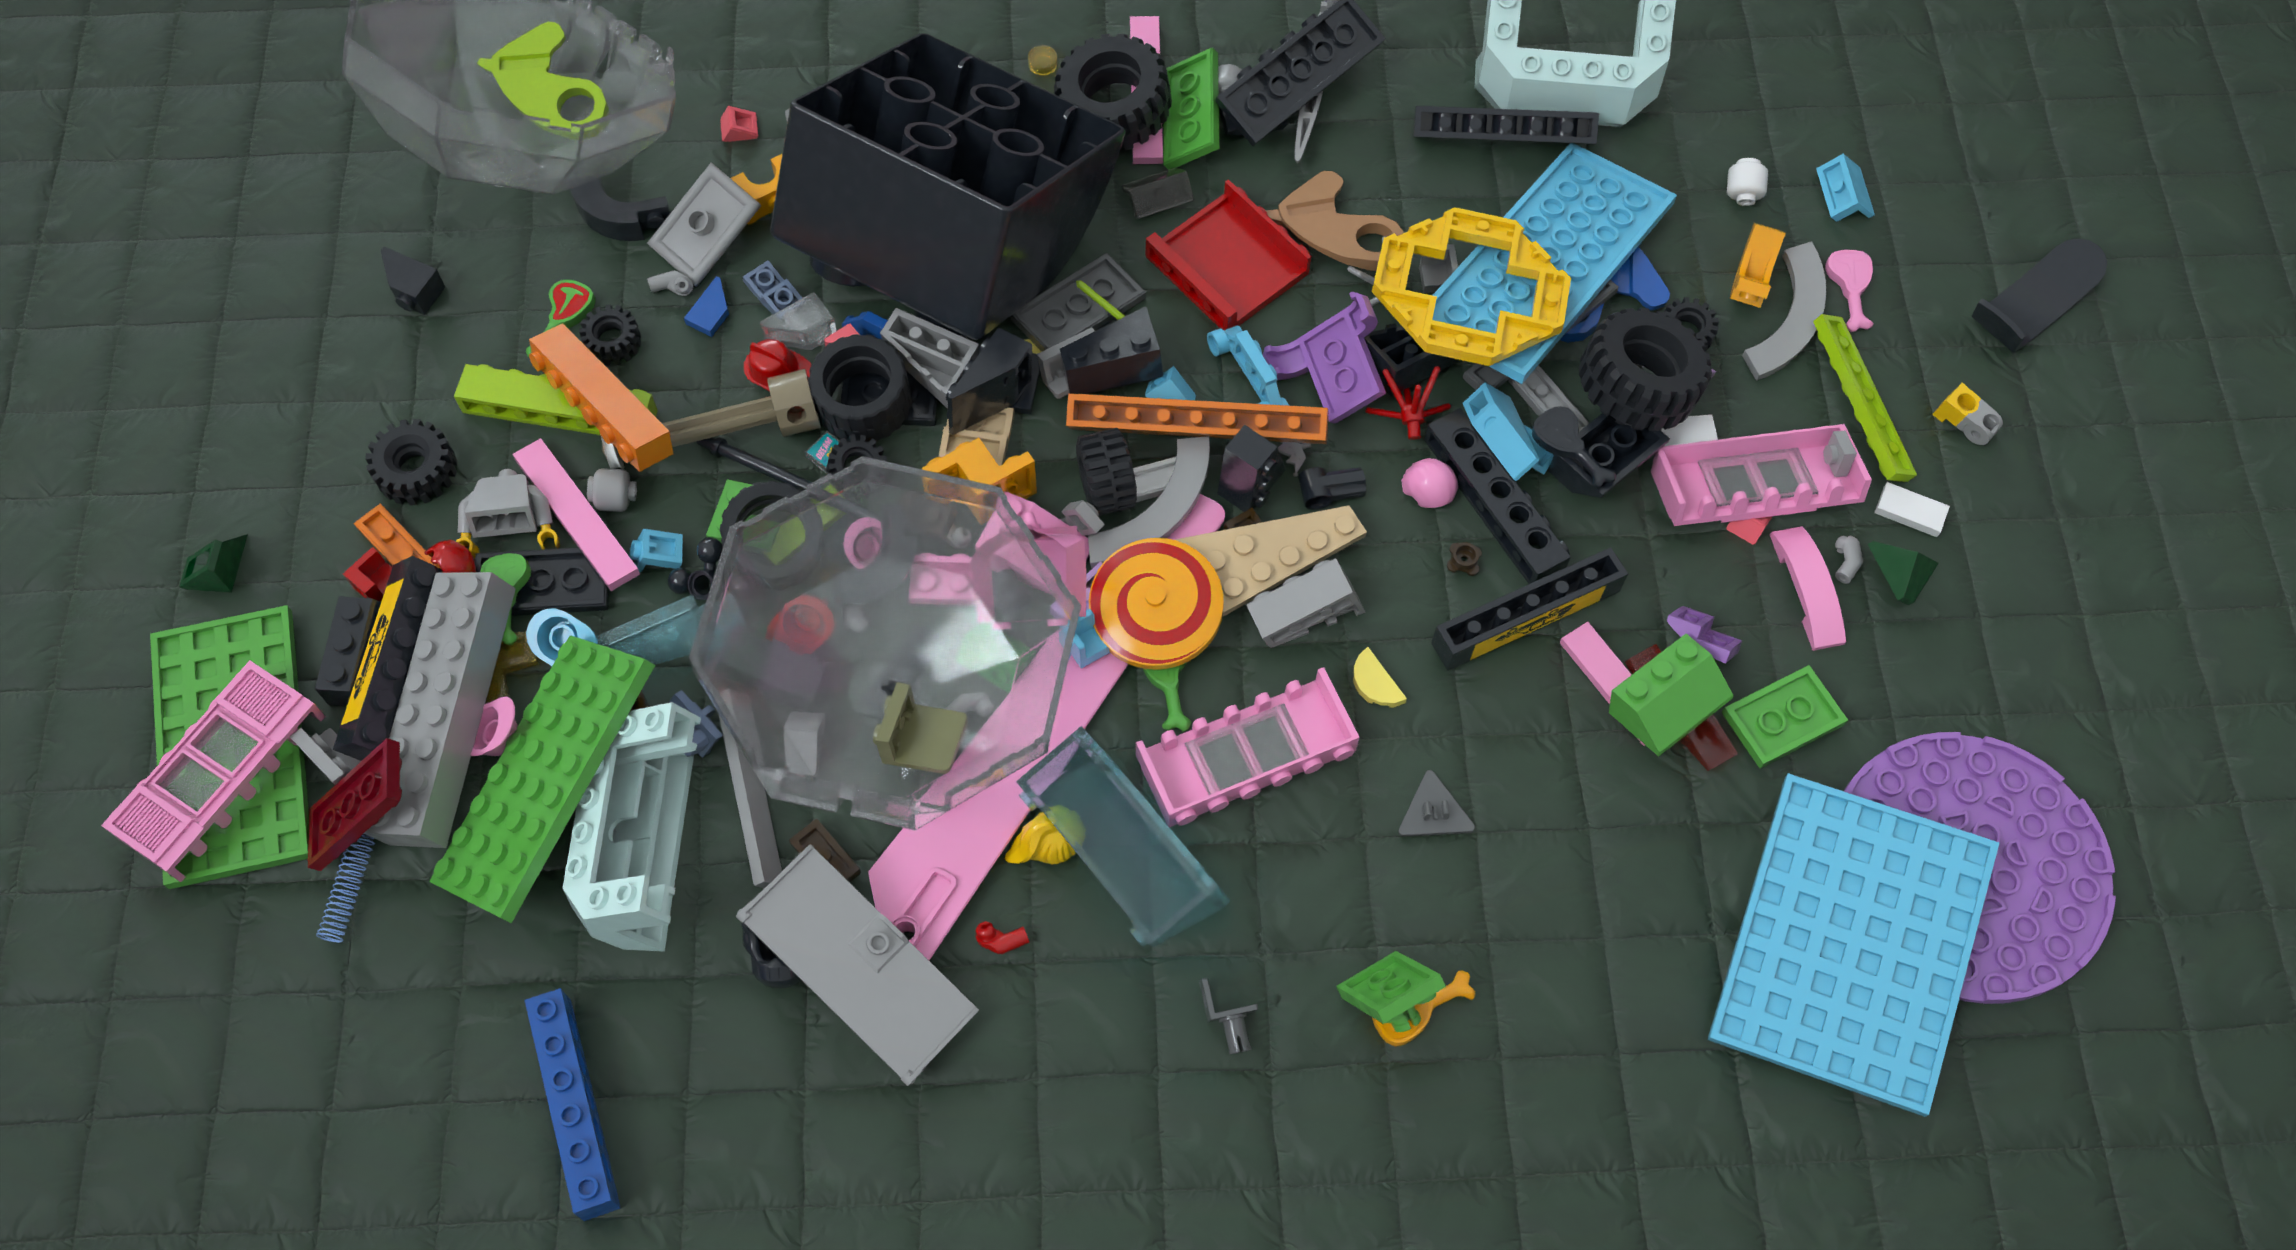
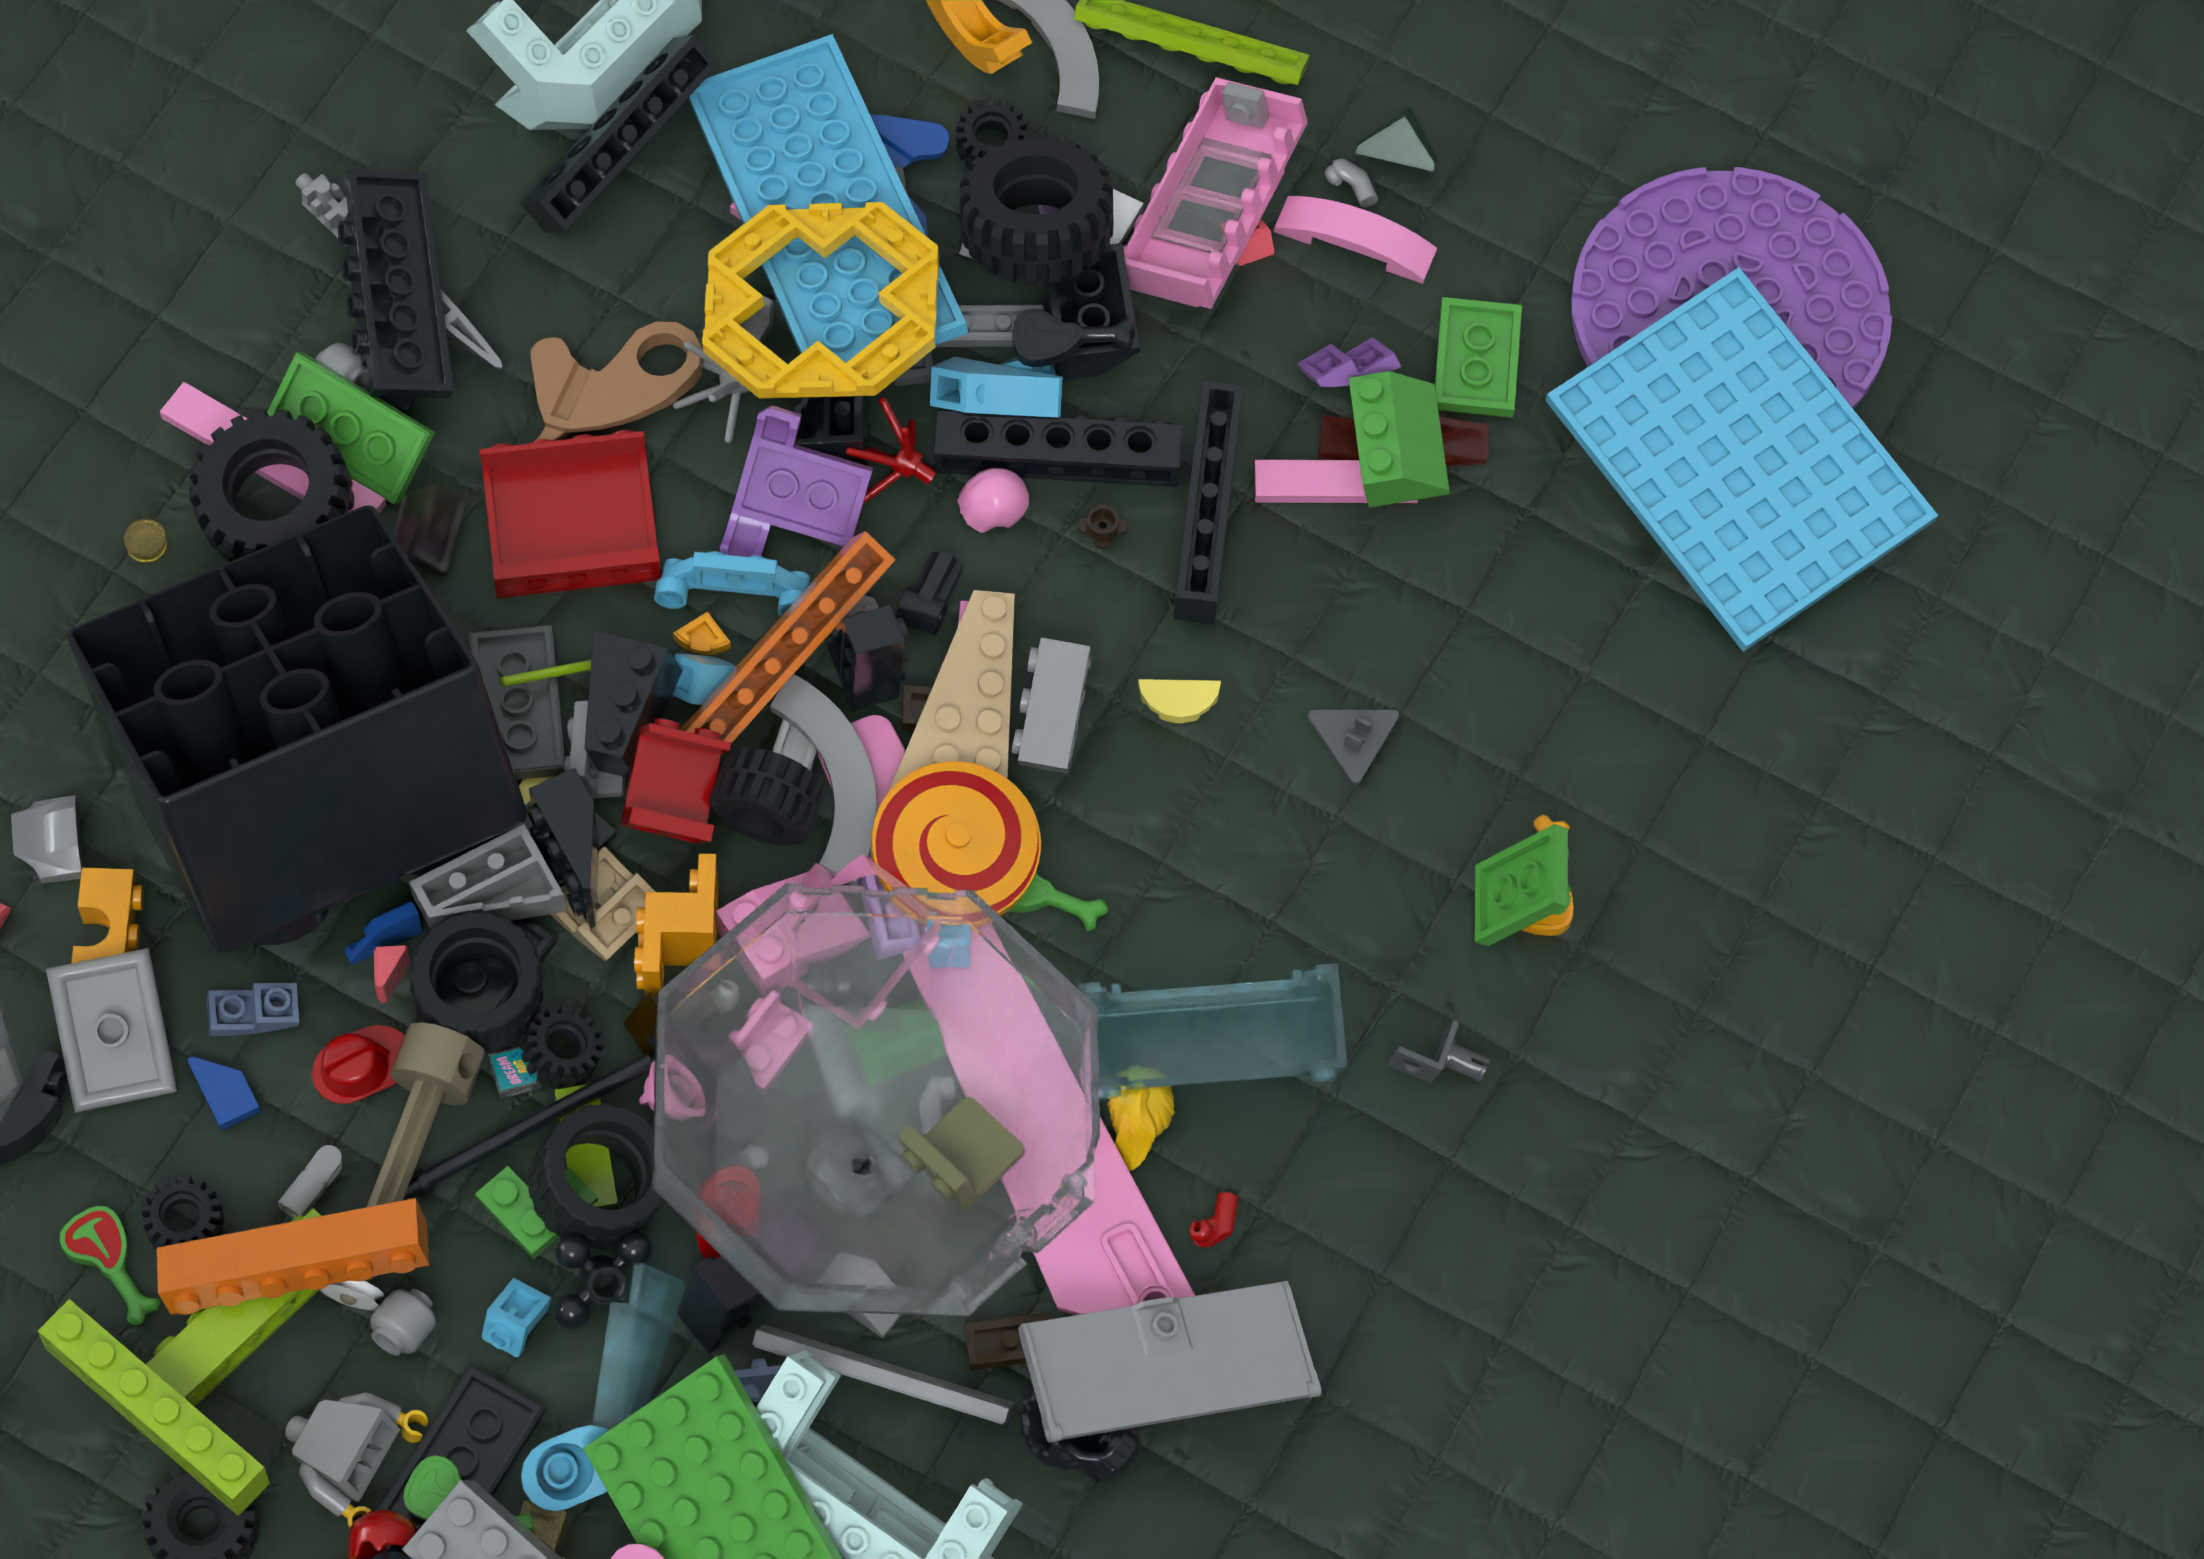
camera: 60 degrees left, 0 degrees up
bright pink tile [512,438,640,591] -> none
light grey arm [647,270,693,296] -> none
clear slope [760,292,837,350] -> none
light grey plate [1060,500,1105,536] -> none
bright pink window [1136,667,1360,828] -> none
white tile [1874,482,1950,537] -> none
none -> lime brick [38,1299,270,1516]
none -> light grey bar [278,1145,342,1219]
none -> red panel [620,719,731,845]
none -> light orange tile [673,612,731,655]

